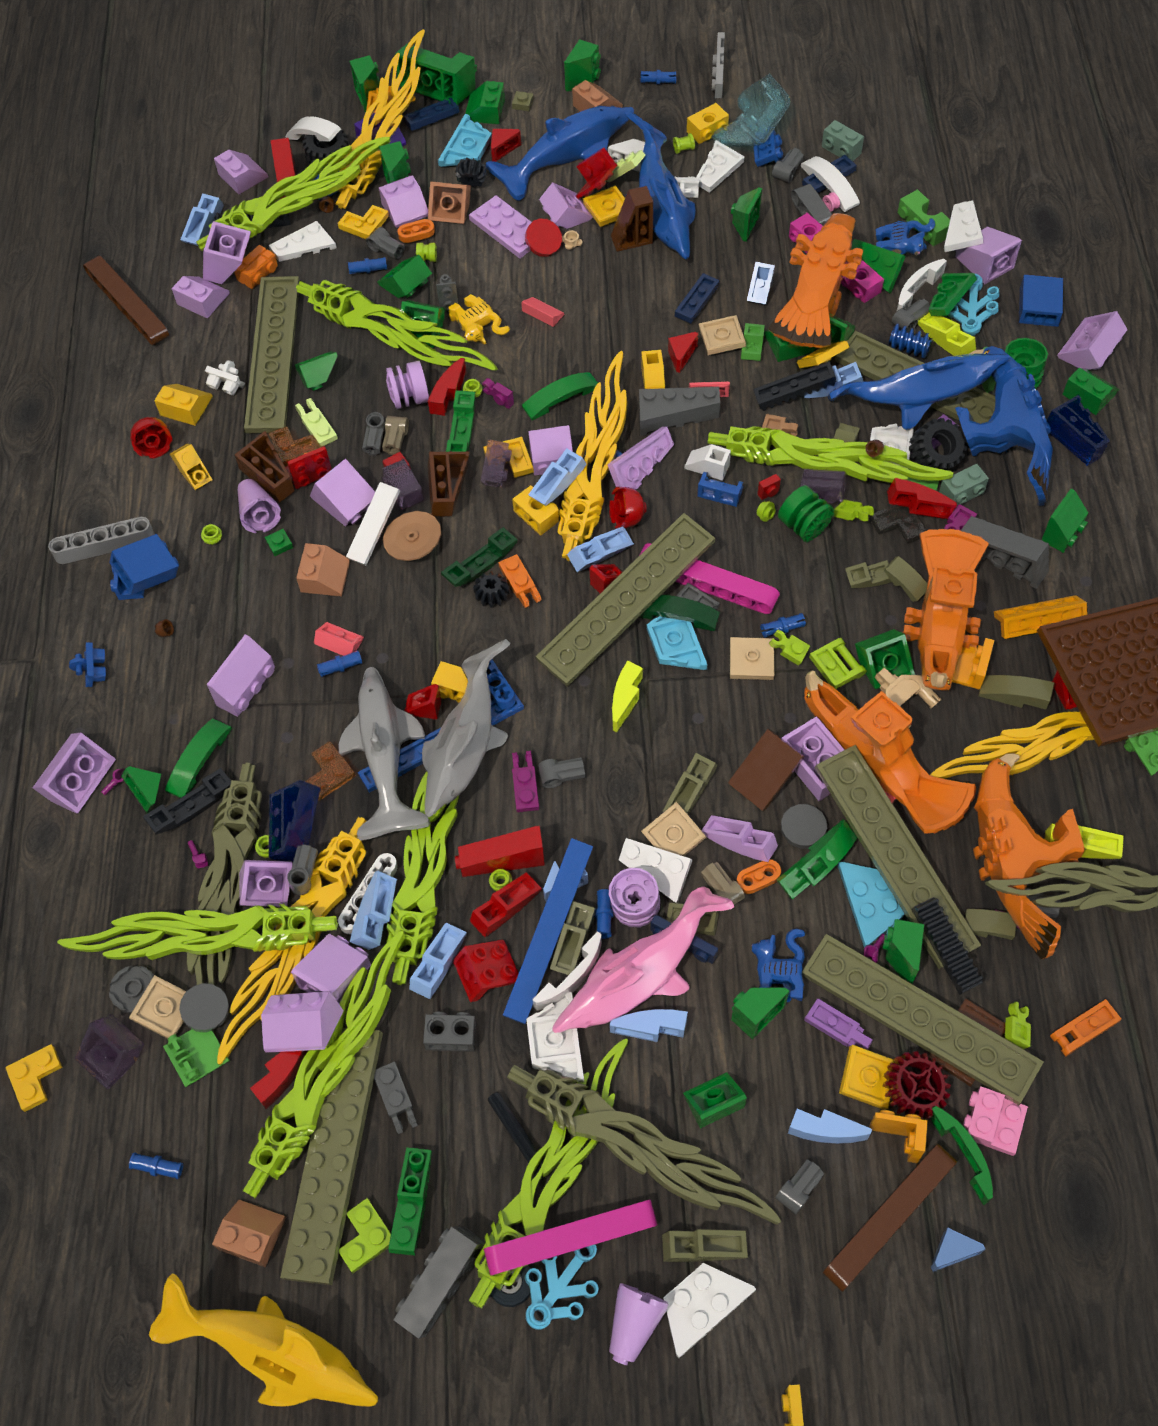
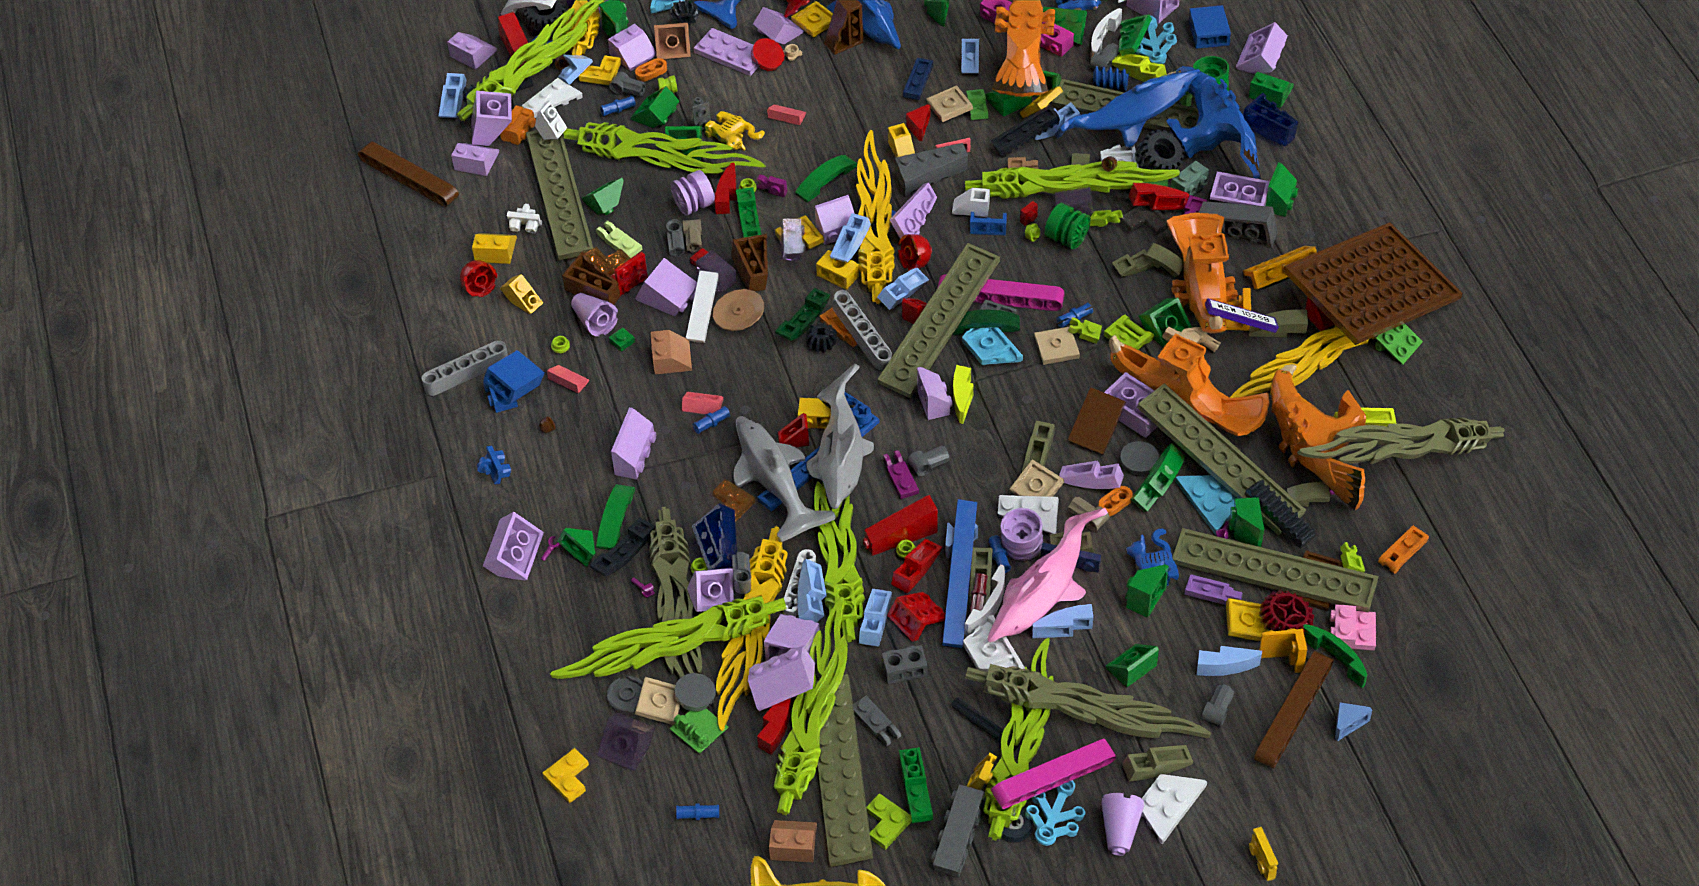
camera: 15 degrees left, 10 degrees down
none -> white slope [535,100,567,140]
none -> coral slope [547,365,589,394]
none -> light blue slope [558,55,593,85]
none -> light grey beam [832,290,892,370]
none -> lavender slope [917,367,952,420]
none -> yellow plate [966,753,997,790]
none -> dark red axle [970,573,988,612]
none -> dark purple tile [1205,298,1279,333]
none -> lavender slope [1210,172,1270,206]

